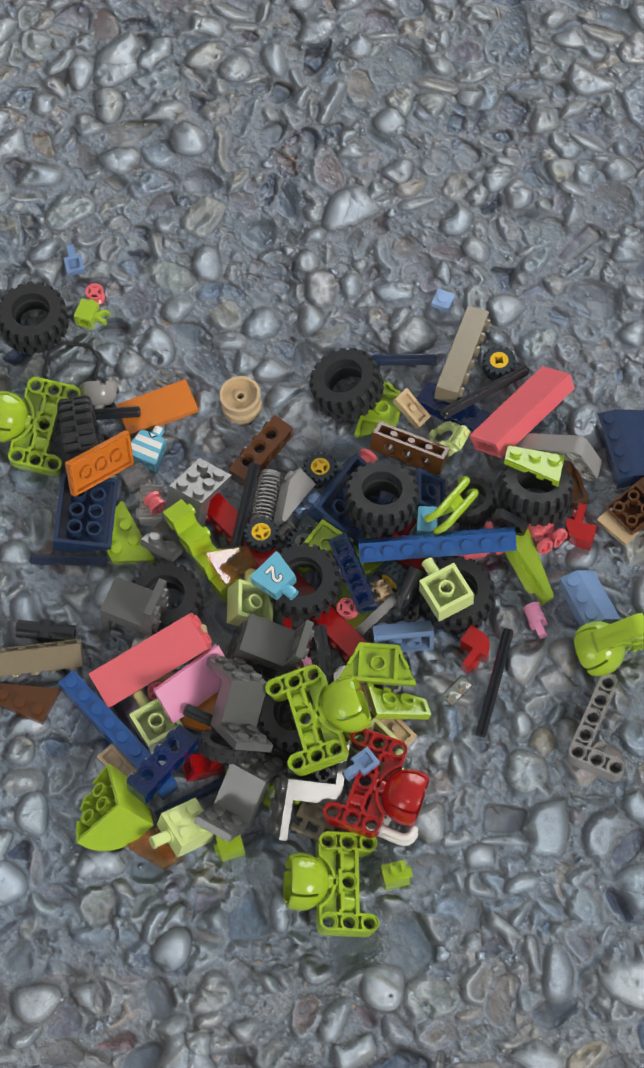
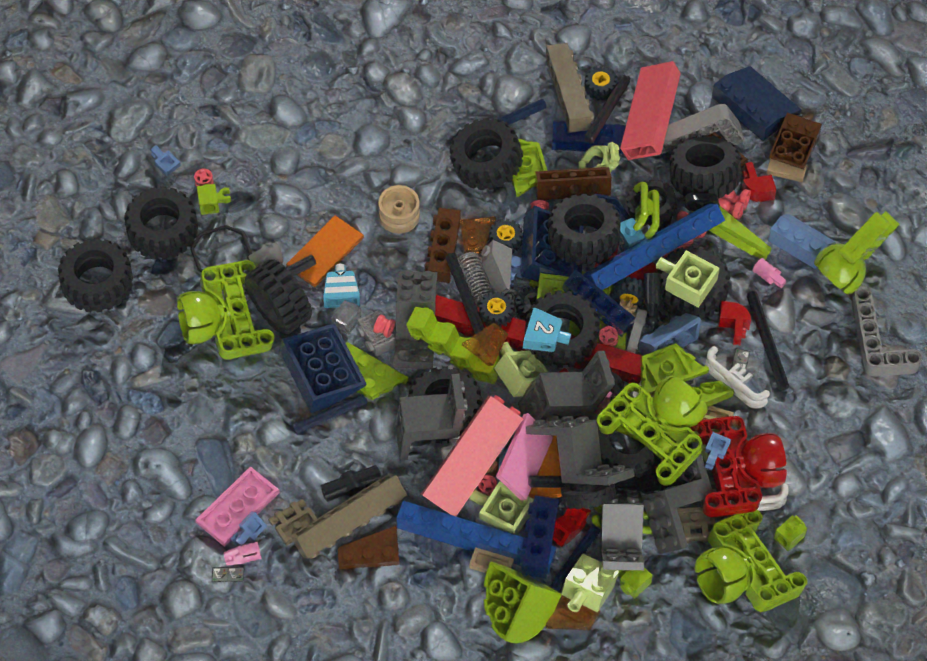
camera: 35 degrees left, 5 degrees down
orange tile [65,430,134,497] -> none
tan plate [392,388,431,429] -> none
light blue plate [431,289,455,312] -> none
lime wing [504,445,565,487] -> none
none -> clear orange wing [460,216,496,254]
none -> white piece [705,346,770,409]

